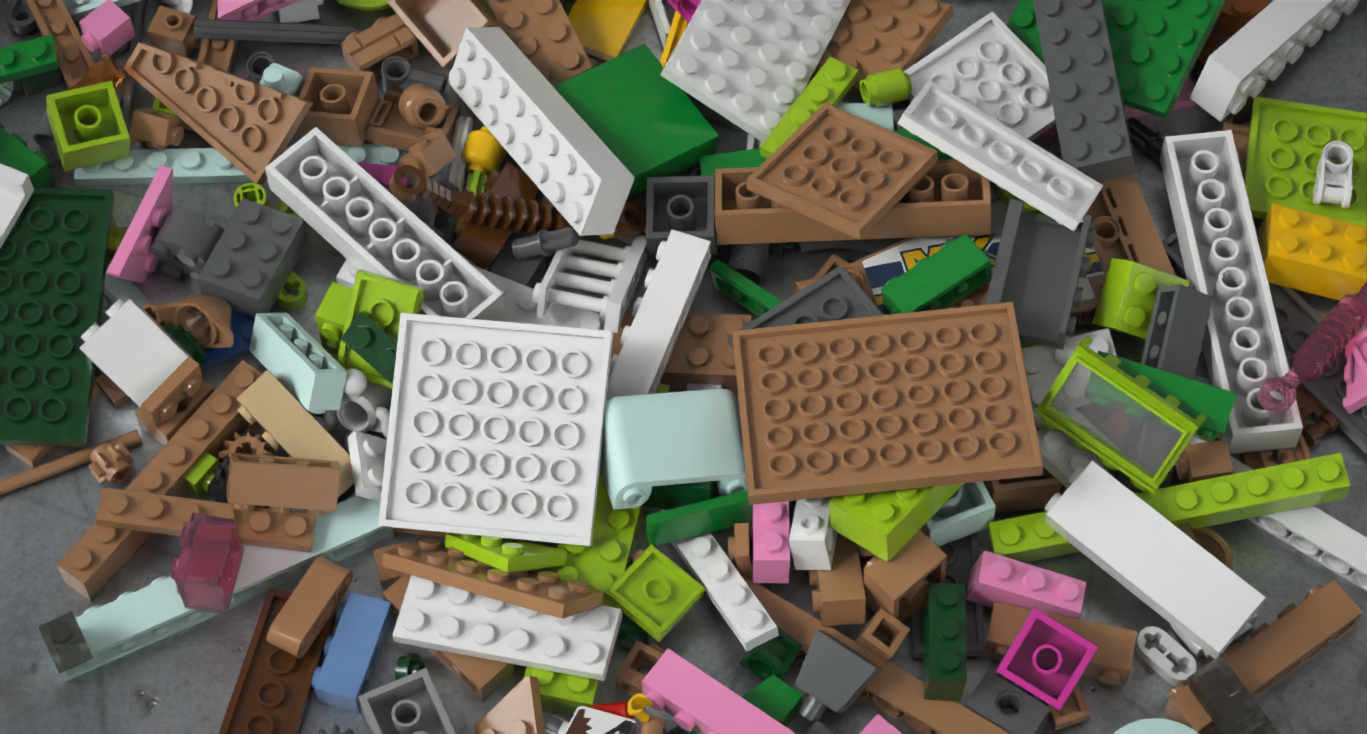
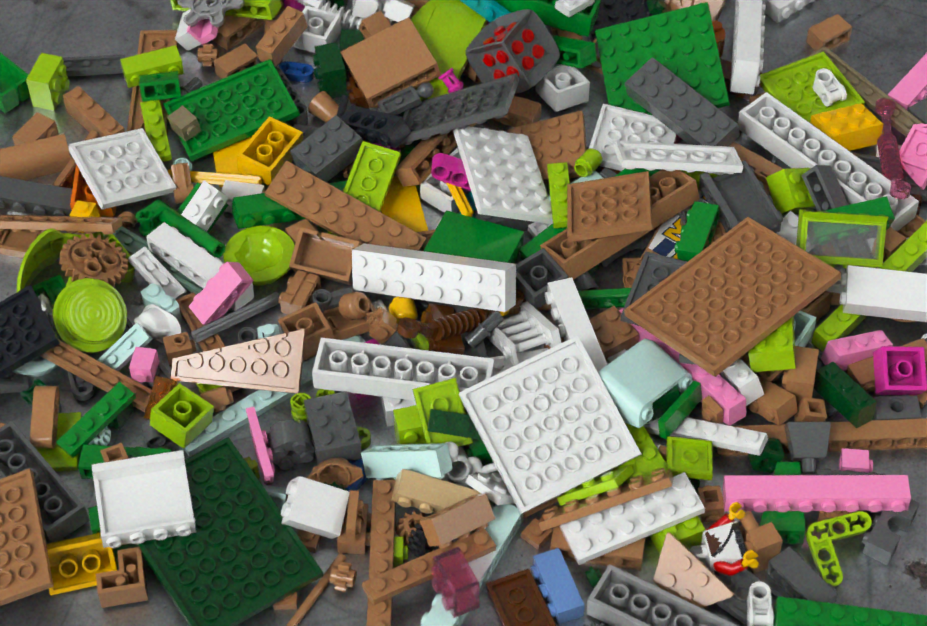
camera: 35 degrees left, 10 degrees down
medium nougat beam [266,555,353,658] -> none

